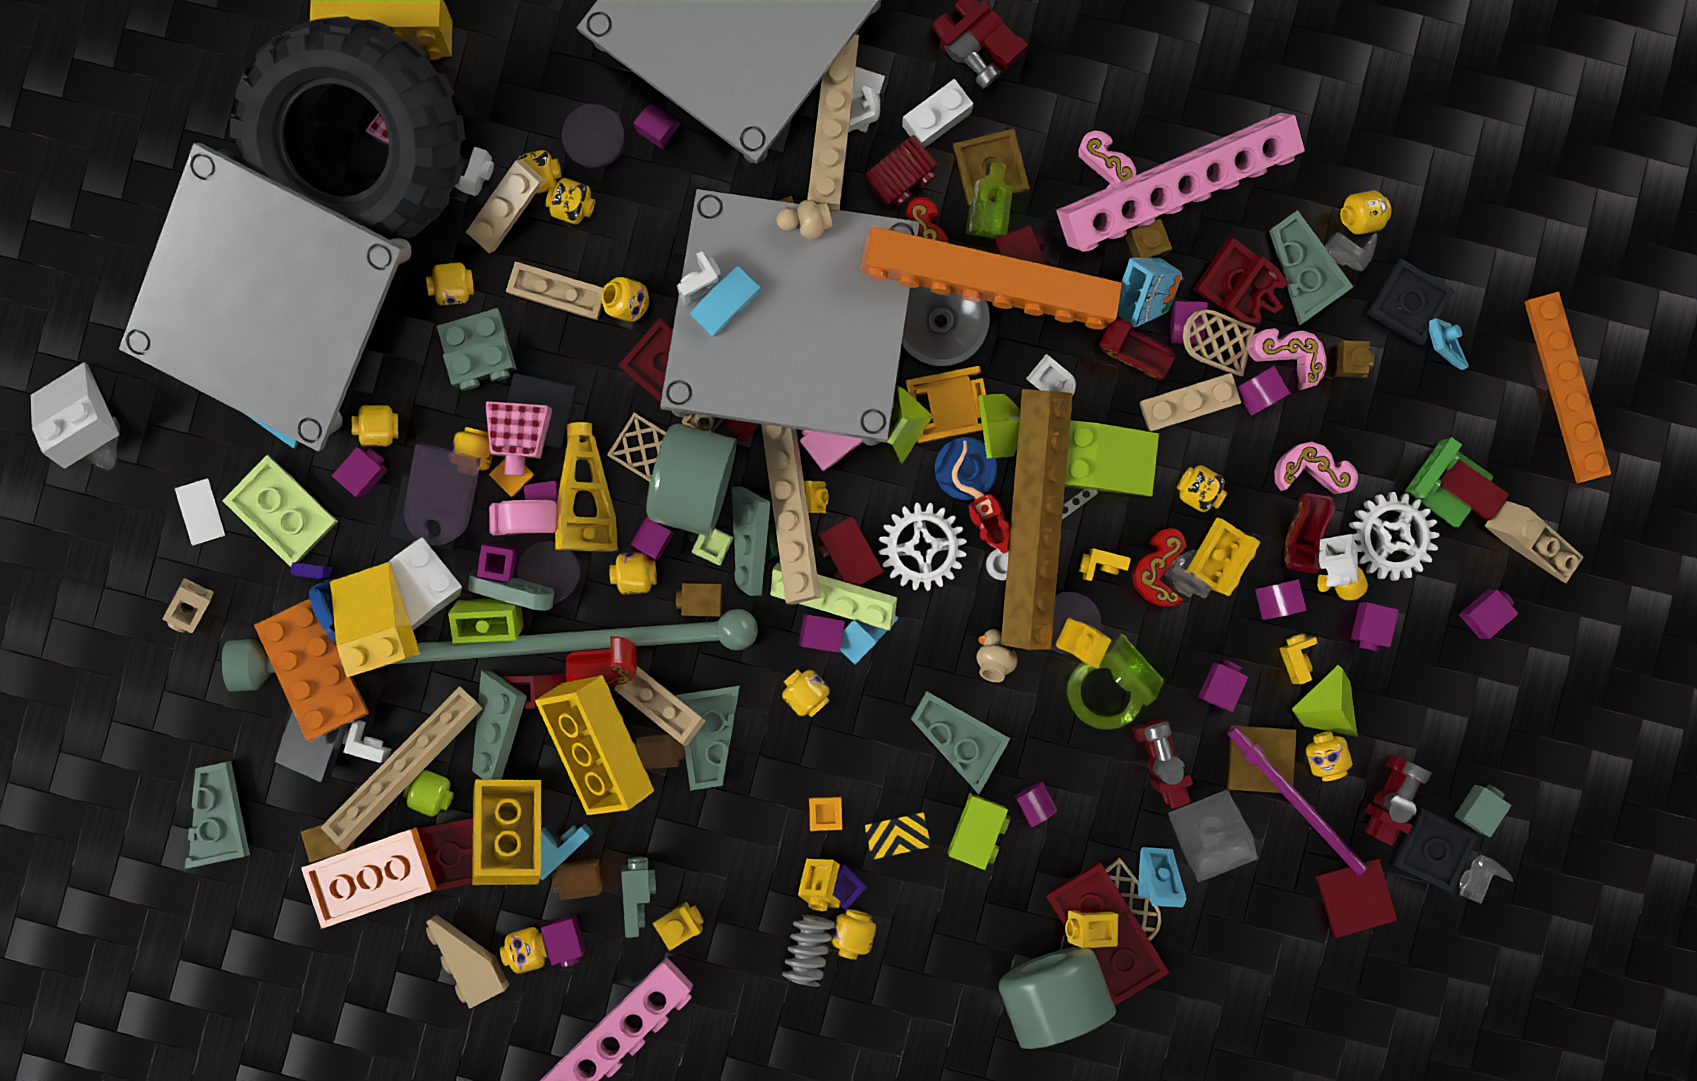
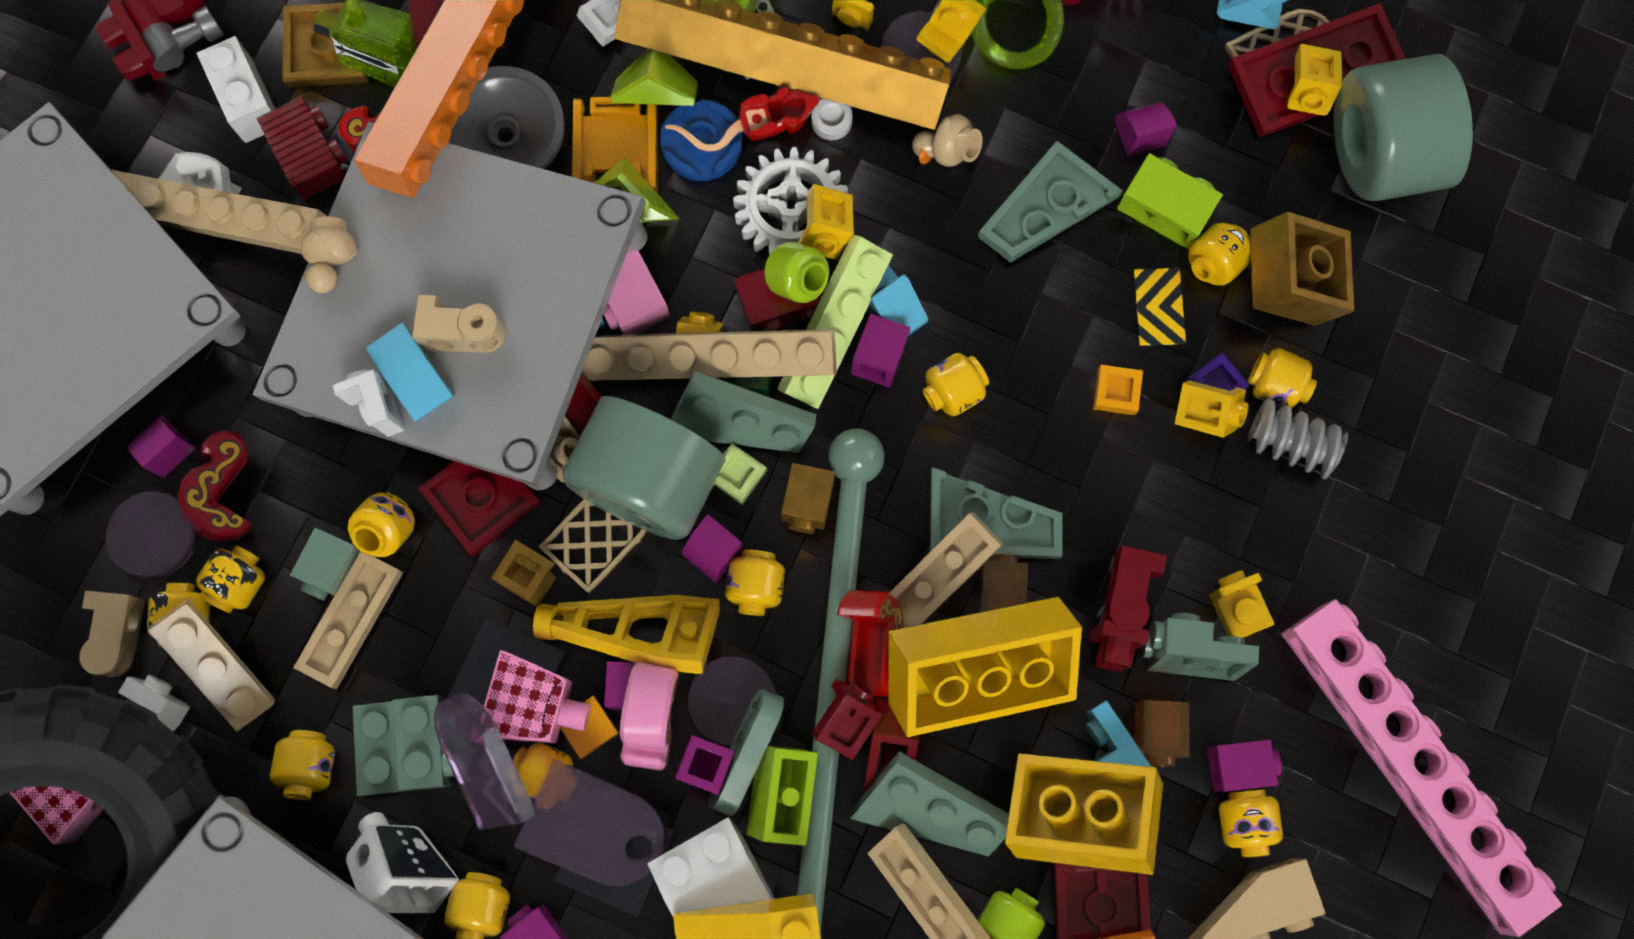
camera: 80 degrees left, 10 degrees down
none -> tan leg [80,591,145,678]
none -> dark red animal [178,430,252,542]
none -> sand green brick [290,528,360,601]
none -> white torso [346,812,459,913]
none -> tan leg [412,295,506,353]
none -> clear purple tile [434,693,537,830]
none -> pearl gold brick [491,540,556,607]
none -> lime head [764,242,829,303]
none -> yellow bracket [798,184,854,259]
none -> dark red bracket [812,678,883,760]
none -> dark red hips [1089,546,1167,673]
none -> yellow head [1188,223,1251,285]
none -> pearl gold brick [1250,212,1354,326]

